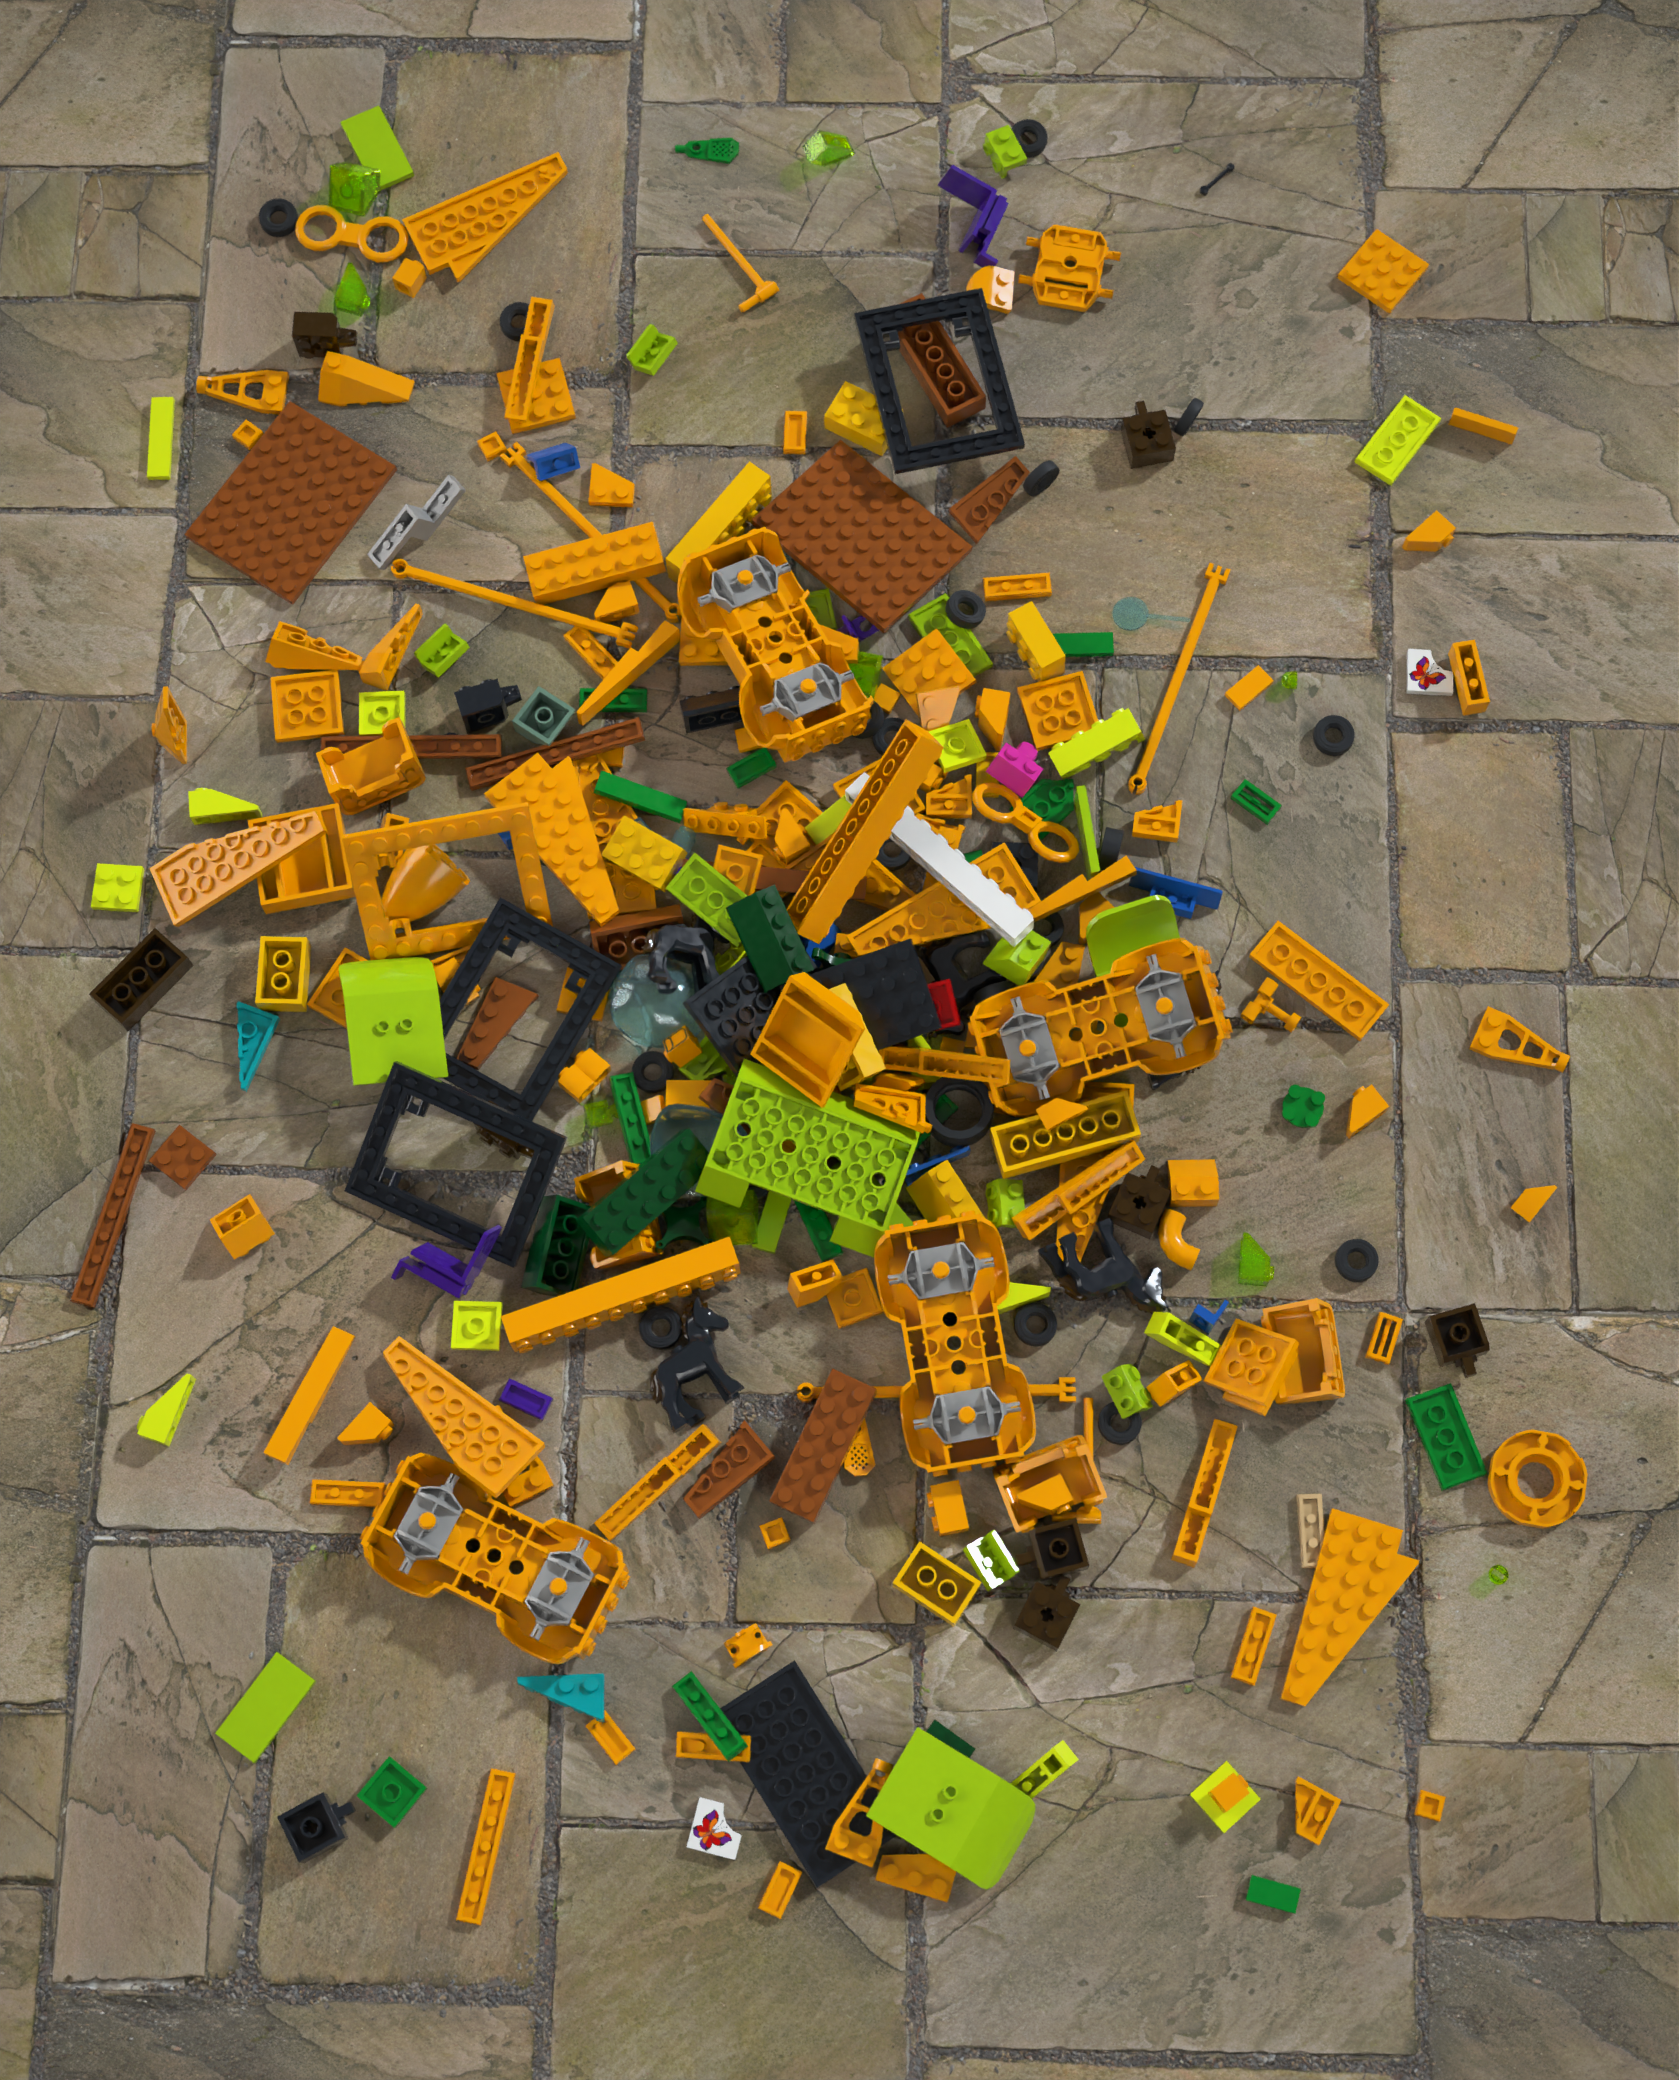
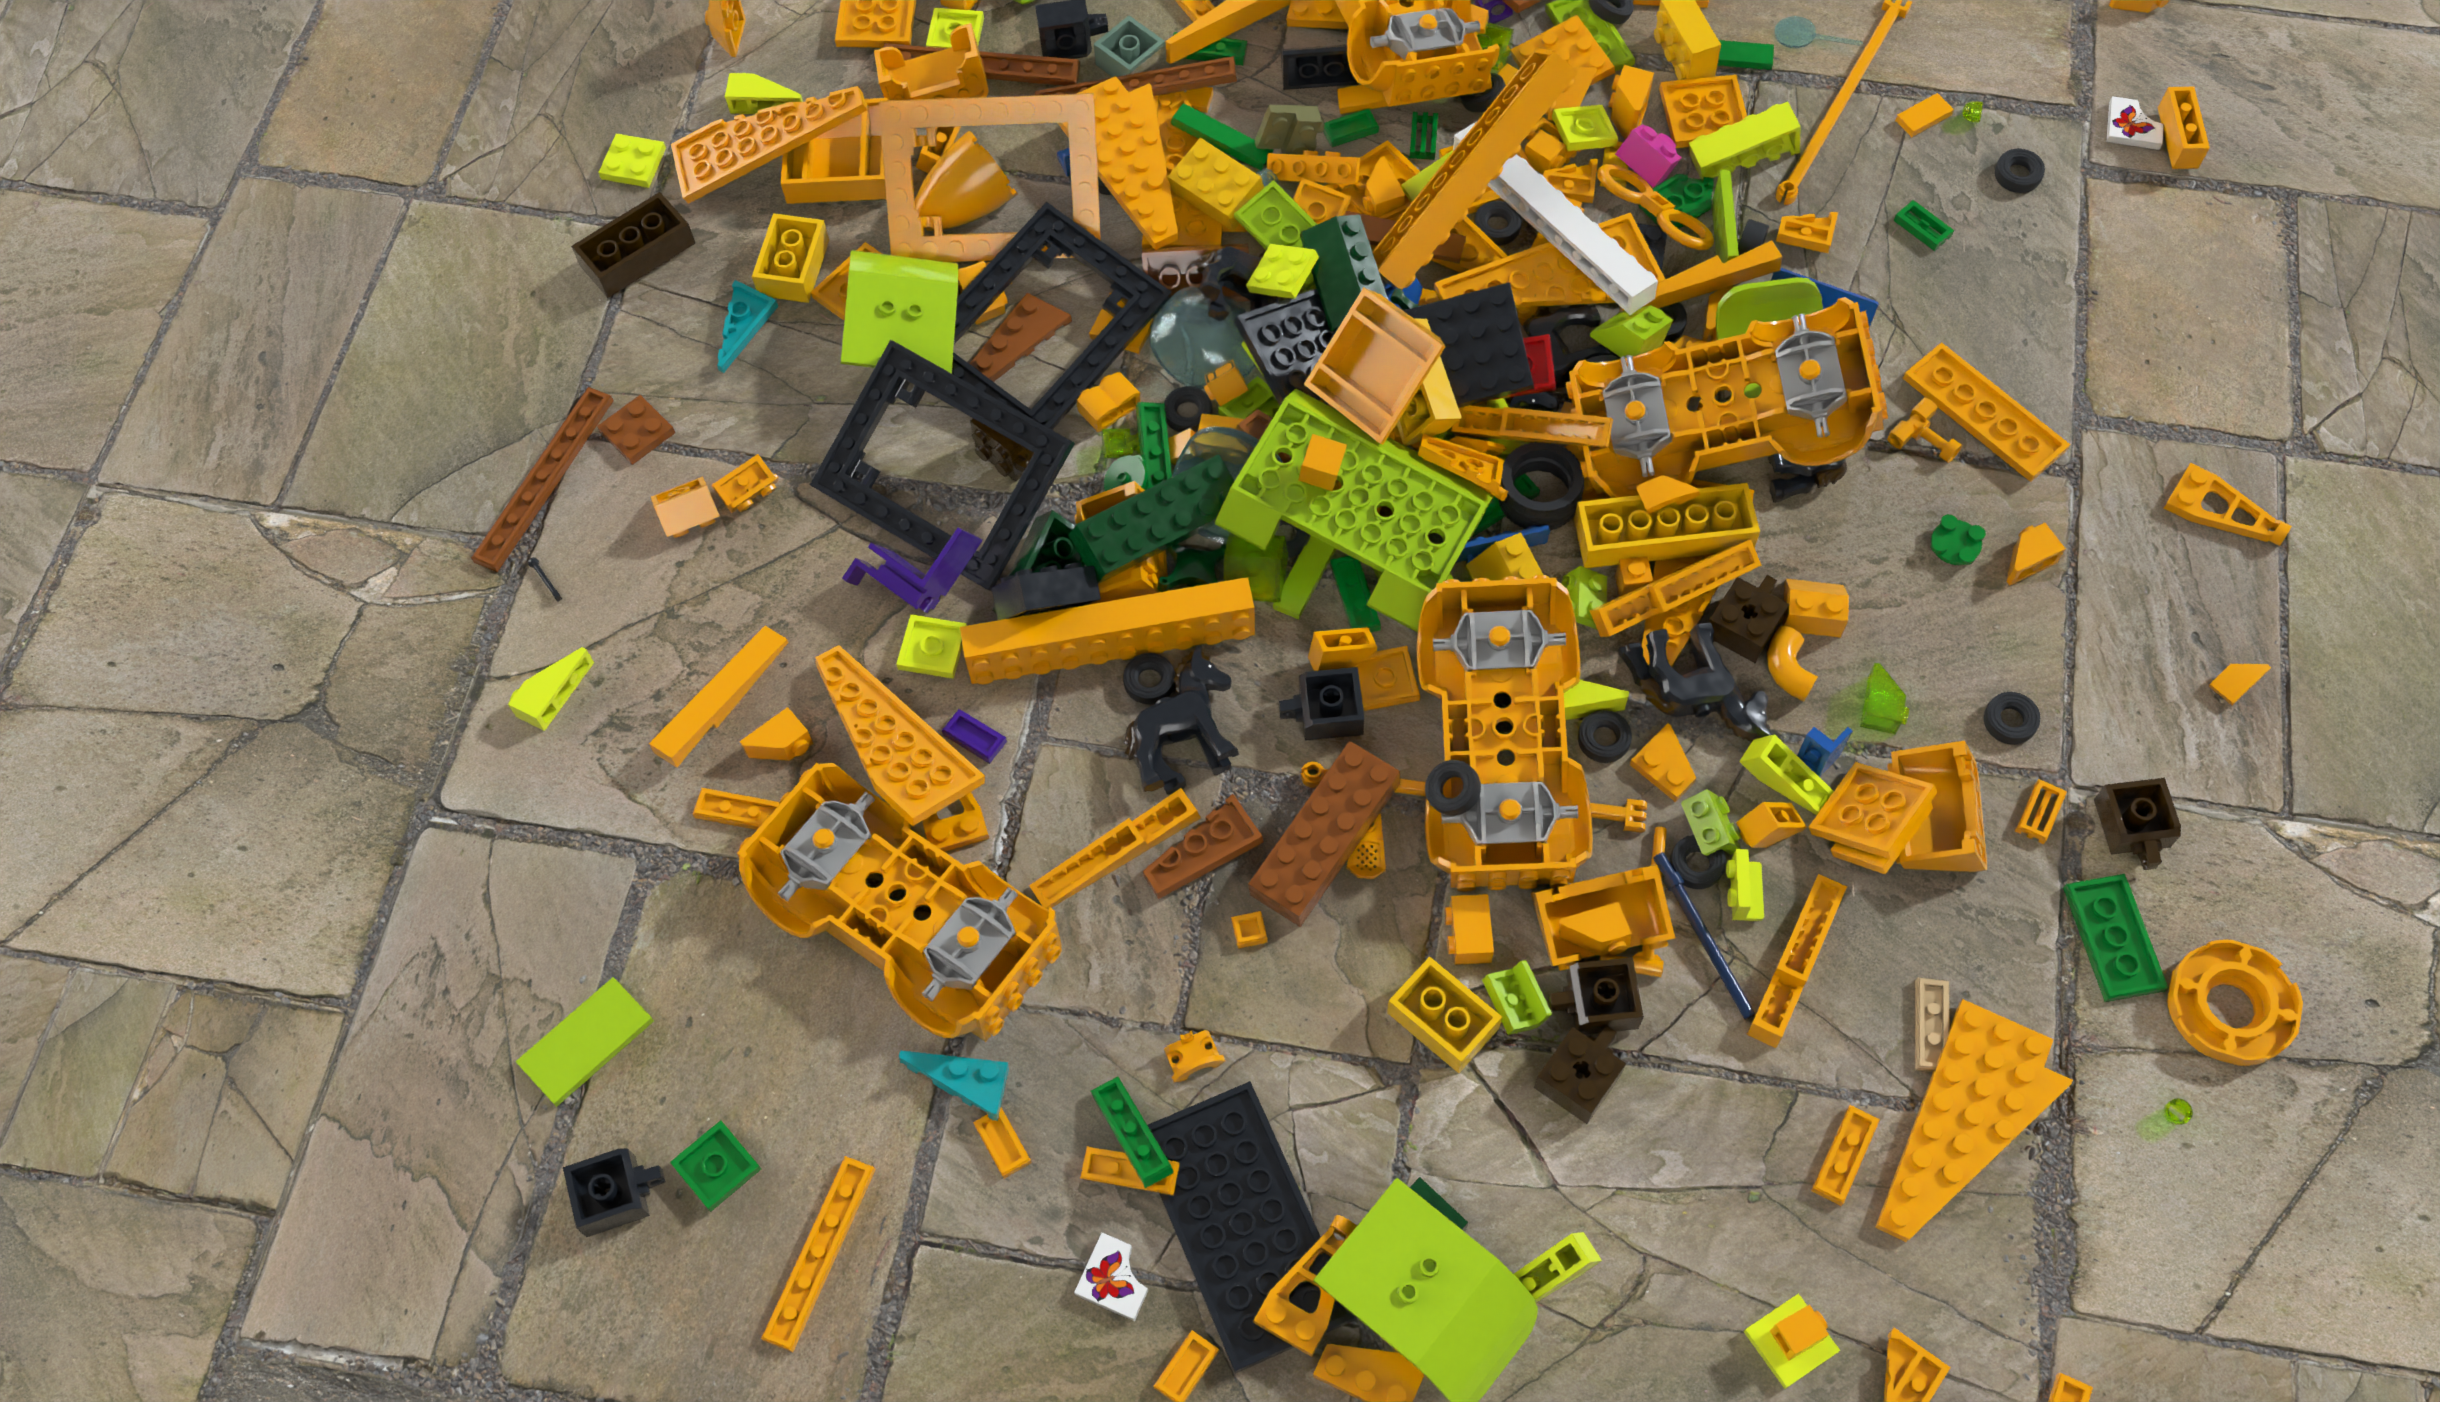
camera: 10 degrees right, 10 degrees down
none -> black hinge [528,557,562,602]
none -> light orange bracket [712,454,779,513]
none -> black brick [991,562,1101,620]
none -> piece [1104,455,1152,491]
none -> neon yellow plate [1246,244,1319,299]
none -> olive plate [1255,104,1324,155]
none -> black hinge [1279,667,1365,741]
none -> light orange piece [1298,434,1347,491]
none -> green tile [1409,112,1438,160]
none -> black tyre [1425,760,1481,816]
none -> light orange brick [1615,556,1653,597]
none -> light orange wing [1630,723,1696,802]
none -> dark blue bar [1653,852,1756,1020]
none -> neon yellow bracket [1726,849,1764,921]

